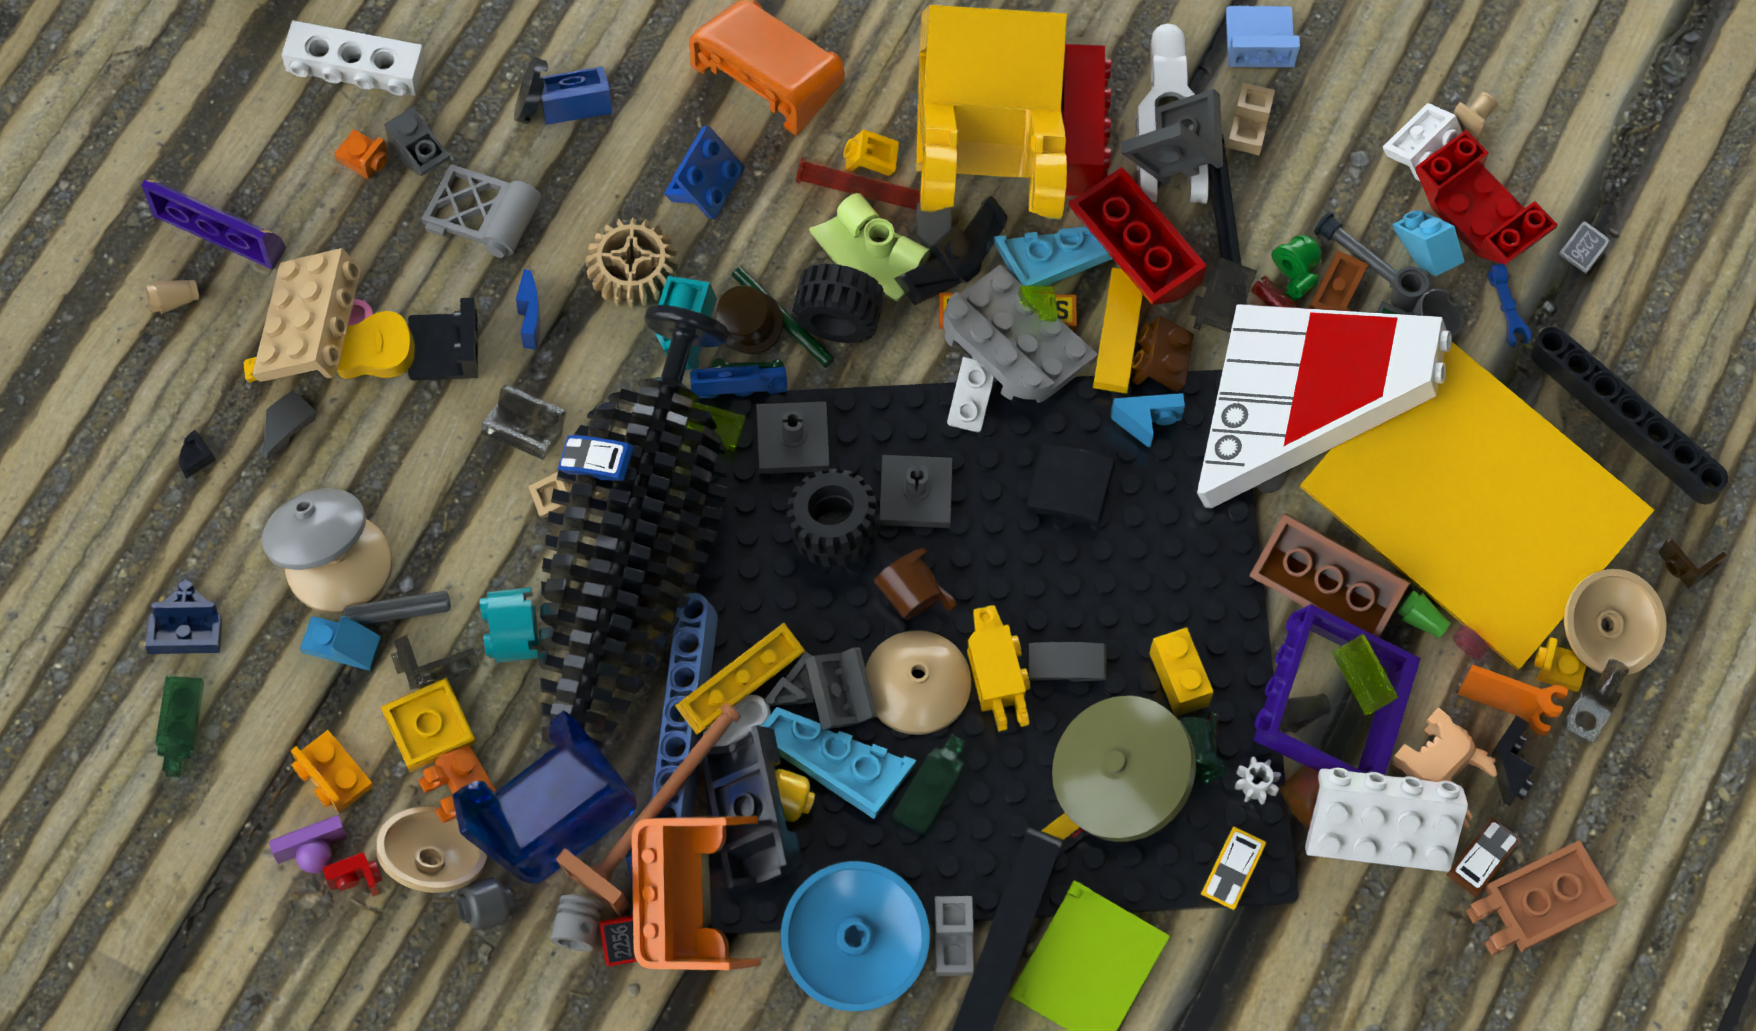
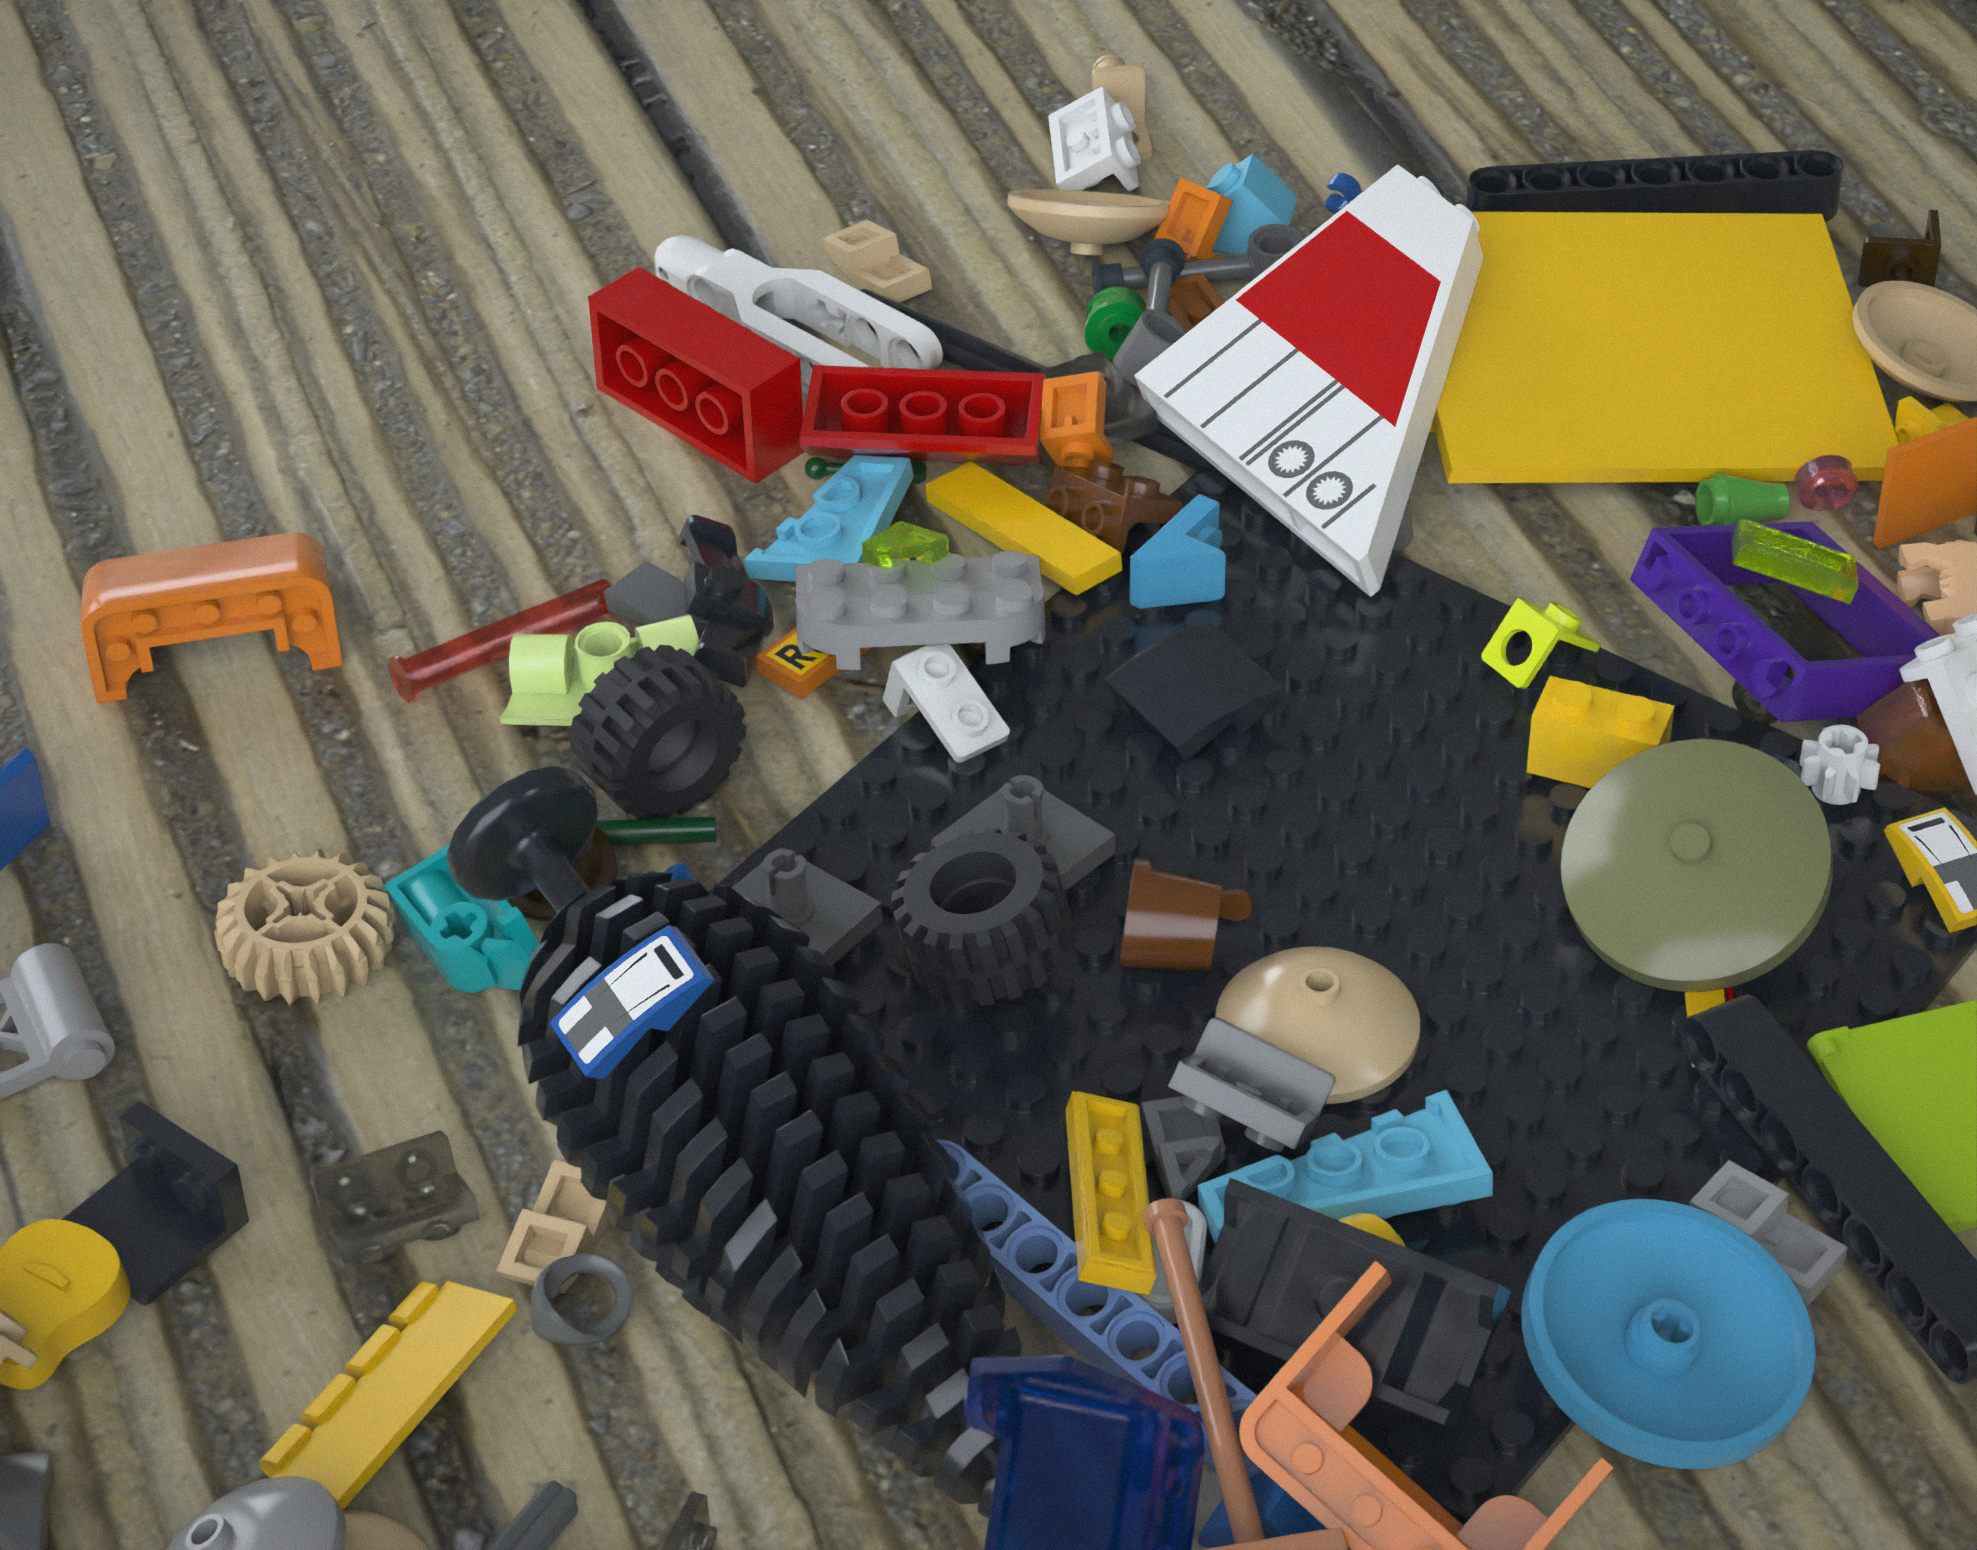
camera: 45 degrees left, 25 degrees down
teal brick [480,587,539,663] -> none
blue slope [516,269,540,350] -> none
blue bracket [664,126,745,219] -> none
yellow bracket [843,129,899,176] -> none
clear green hinge [893,735,965,835] -> none
yellow piece [916,5,1067,220] -> none
yellow hinge [967,605,1030,731] -> none
dark grey slope [1029,642,1106,682] -> none
dark grey bracket [1121,89,1223,185] -> none
light blue bracket [1226,6,1300,67] -> none
dark orange slope [1249,514,1412,638] -> none
red slope [1415,130,1558,265] -> none
slope [1559,221,1610,274] -> none
none -> yellow windscreen [259,1281,518,1511]
none -> dark grey piece [531,1252,634,1346]
none -> tan dish [1007,189,1170,255]
none -> orange bracket [1039,371,1114,468]
none -> dark grey piece [1113,238,1188,388]
none -> orange bracket [1154,178,1233,261]
none -> neon yellow bracket [1481,598,1602,689]

